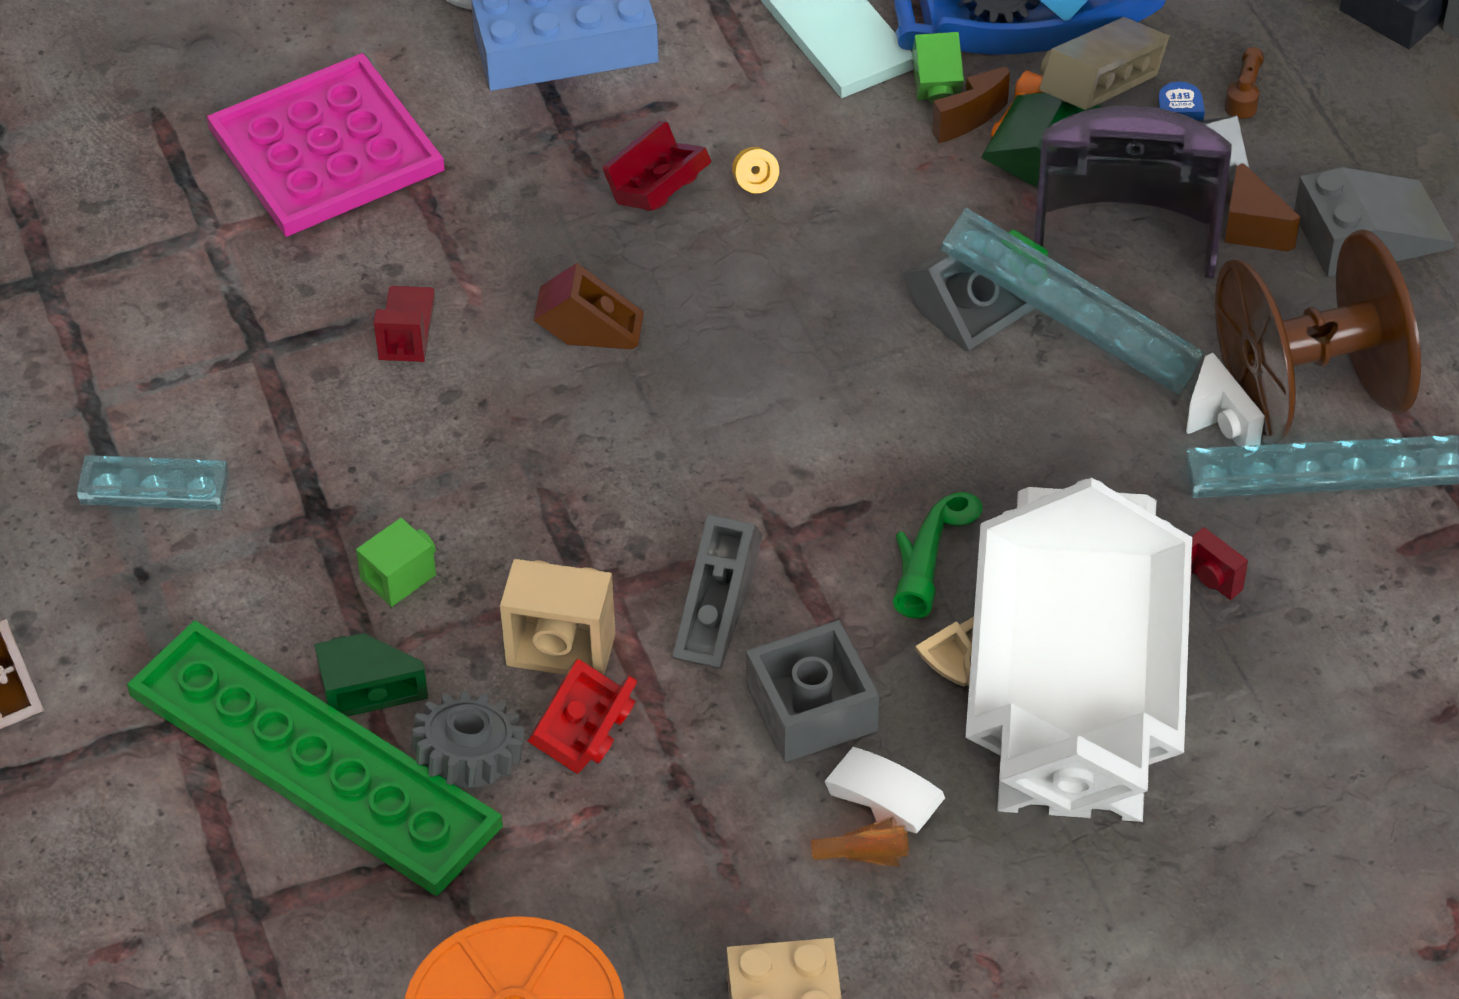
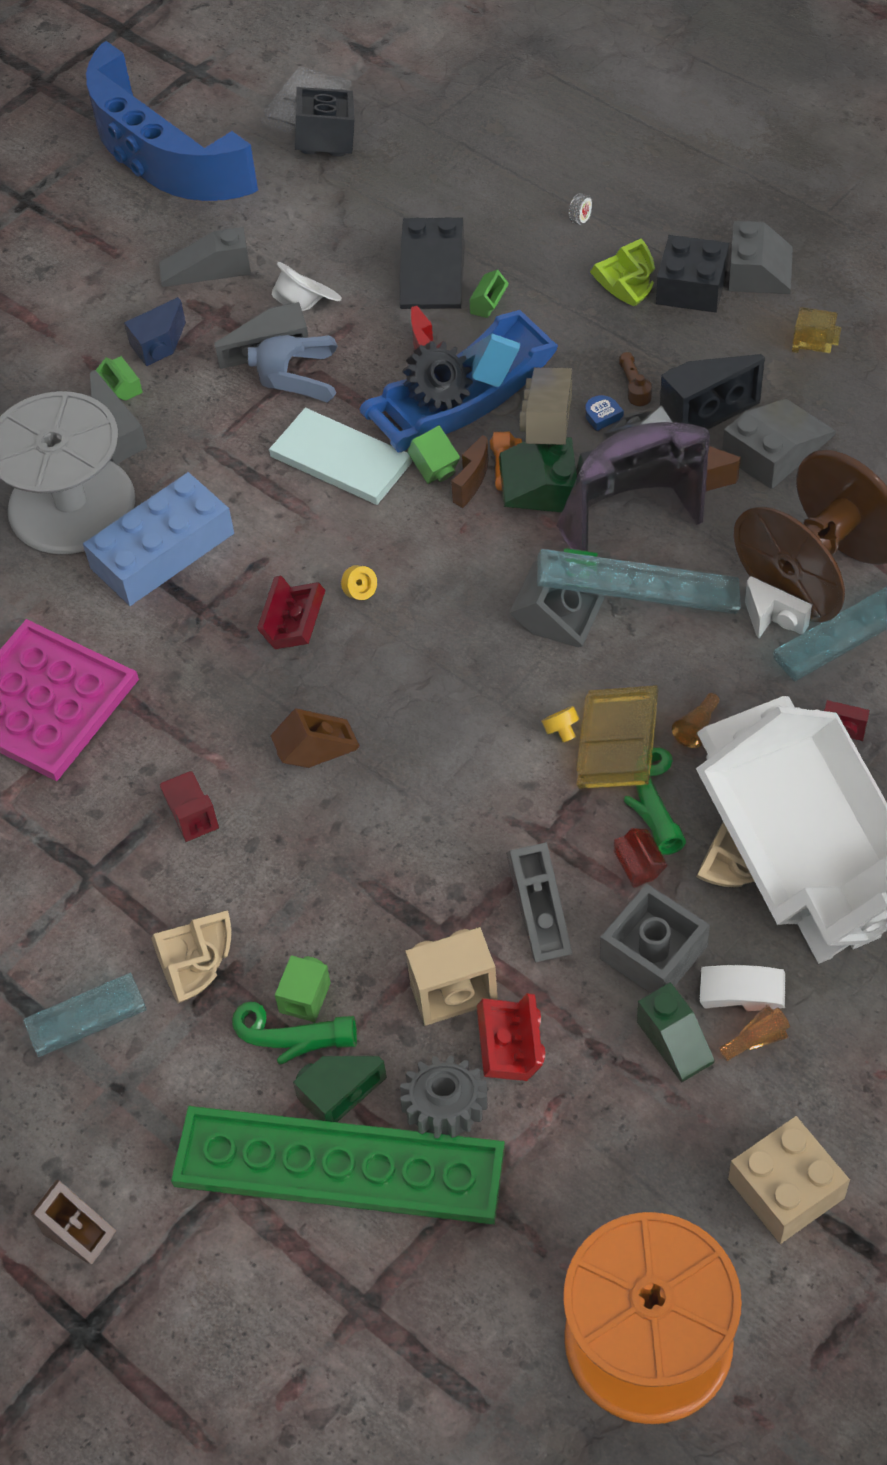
camera: 25 degrees left, 5 degrees up
none -> tan brick [151,910,231,1003]
none -> green plant [232,1001,357,1065]
none -> yellow tile [541,706,579,742]
none -> clear yellow piece [576,685,659,789]
none -> clear red piece [614,828,668,888]
none -> dark green slope [637,982,715,1083]
none -> black slope [660,354,765,439]
none -> clear orange cone [672,693,720,748]

